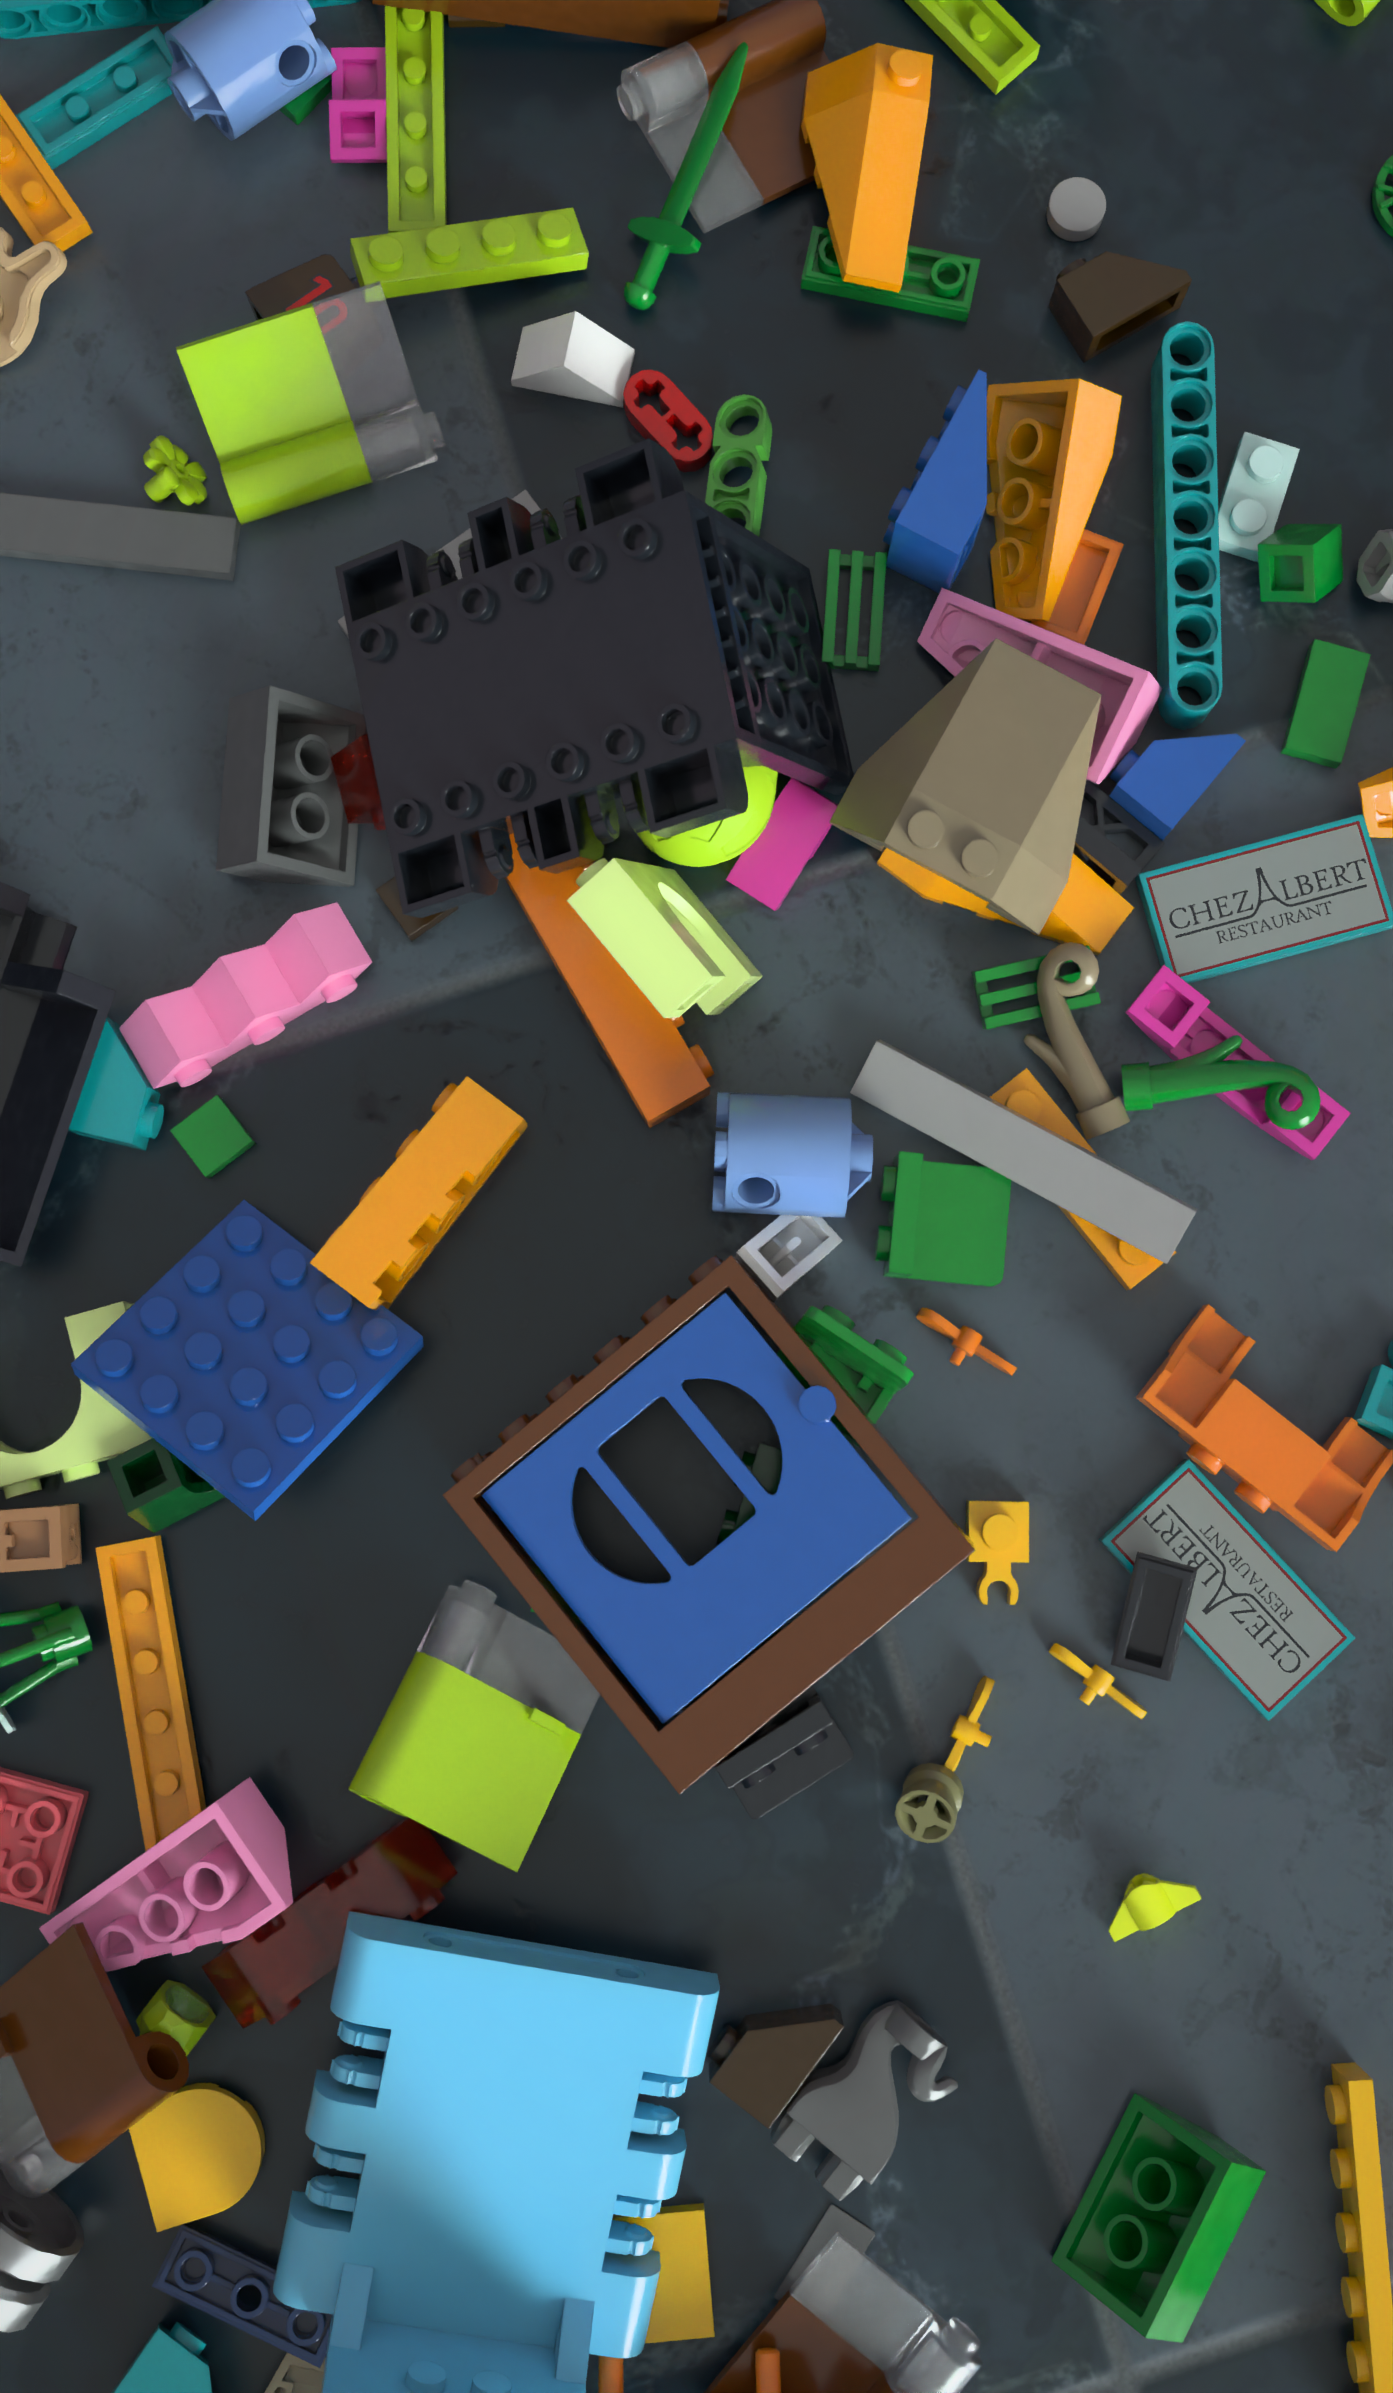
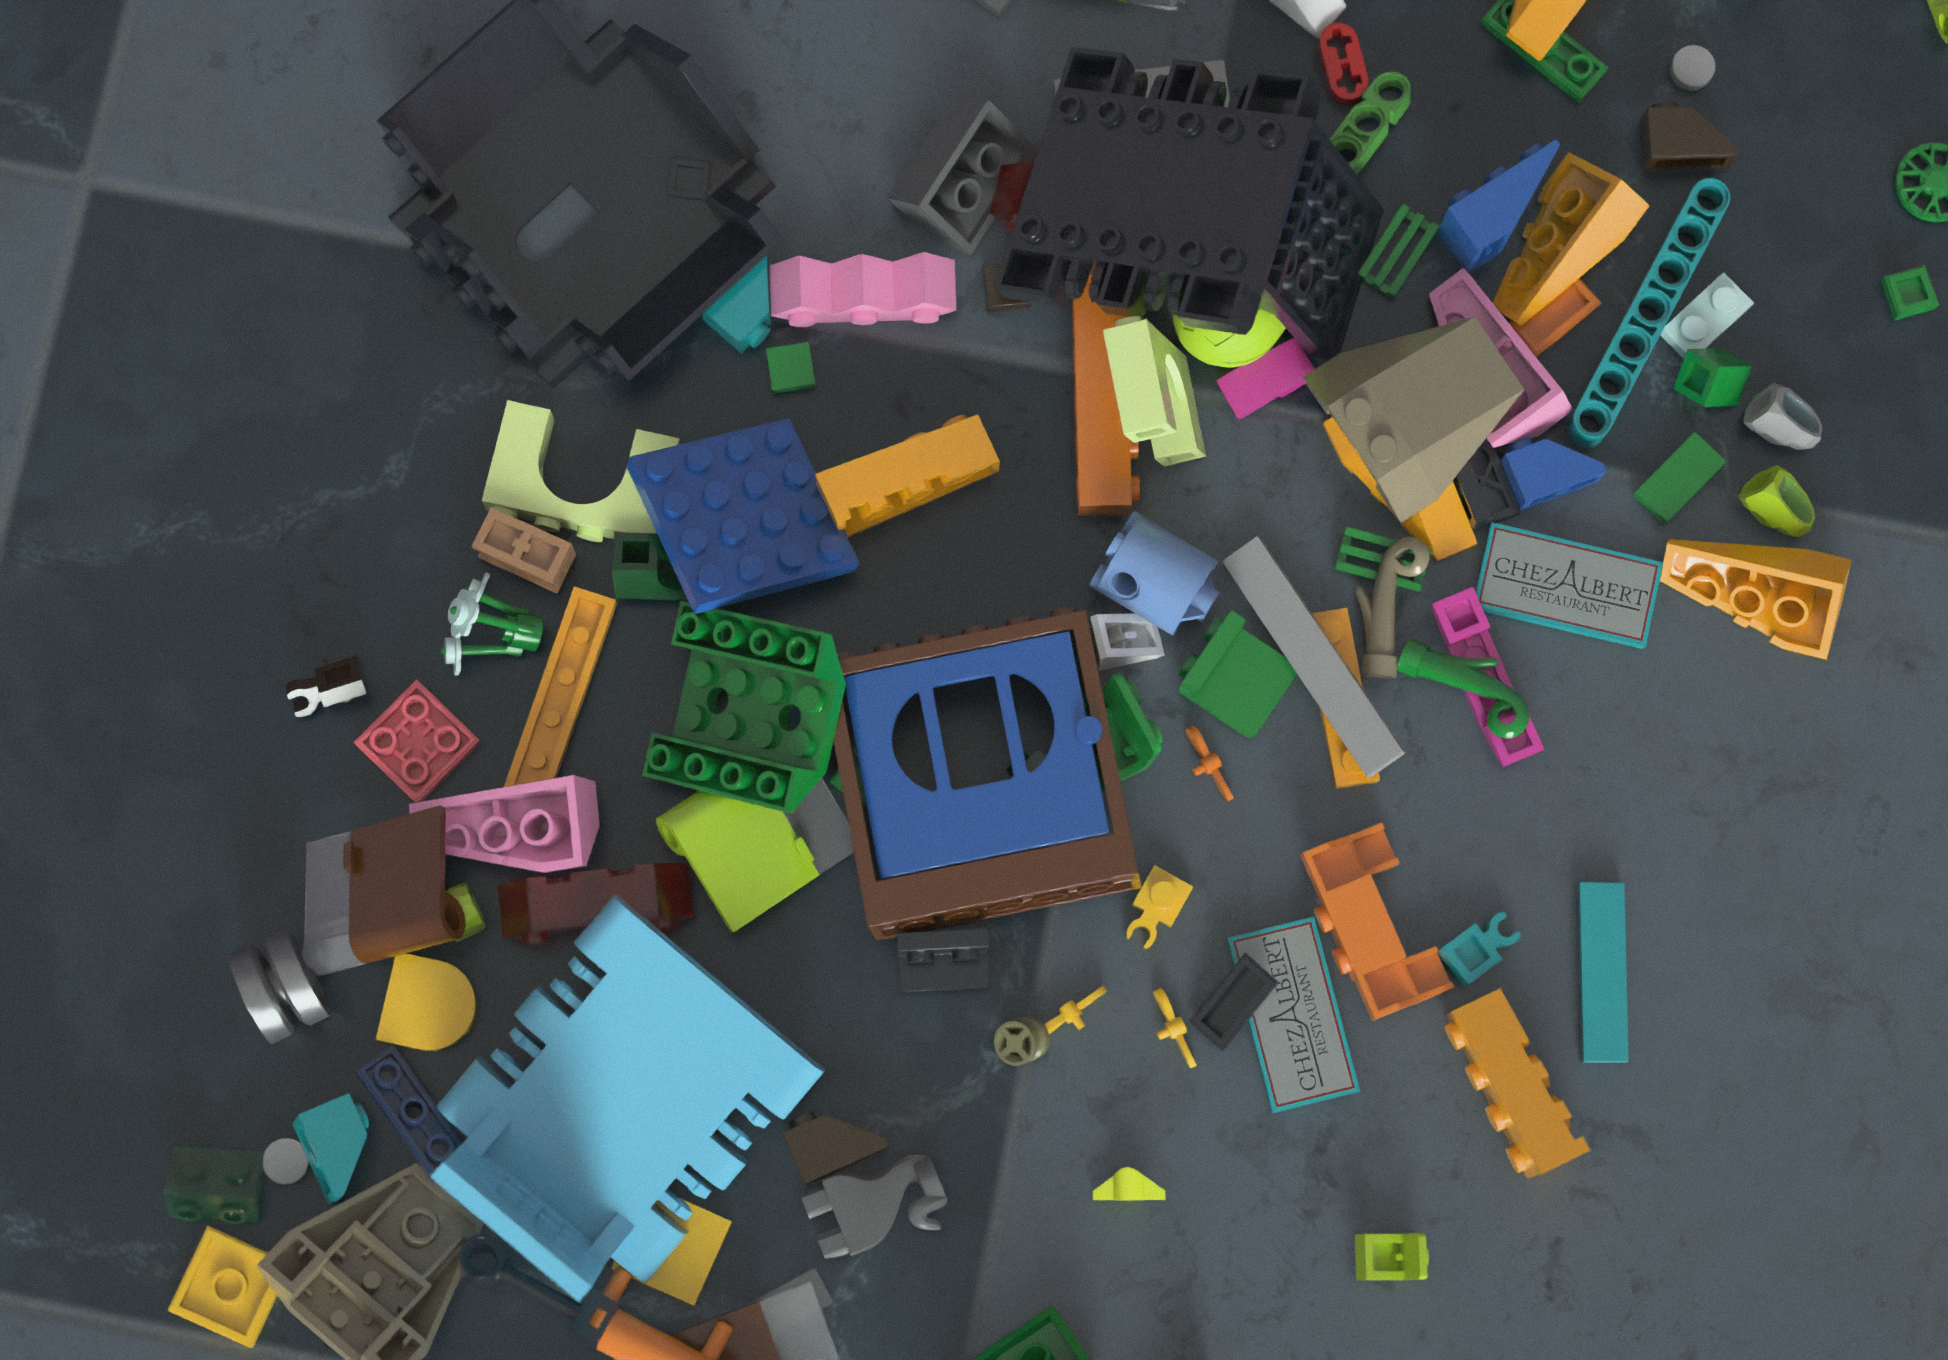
camera: 25 degrees right, 5 degrees down
none -> green slope [642,601,846,813]

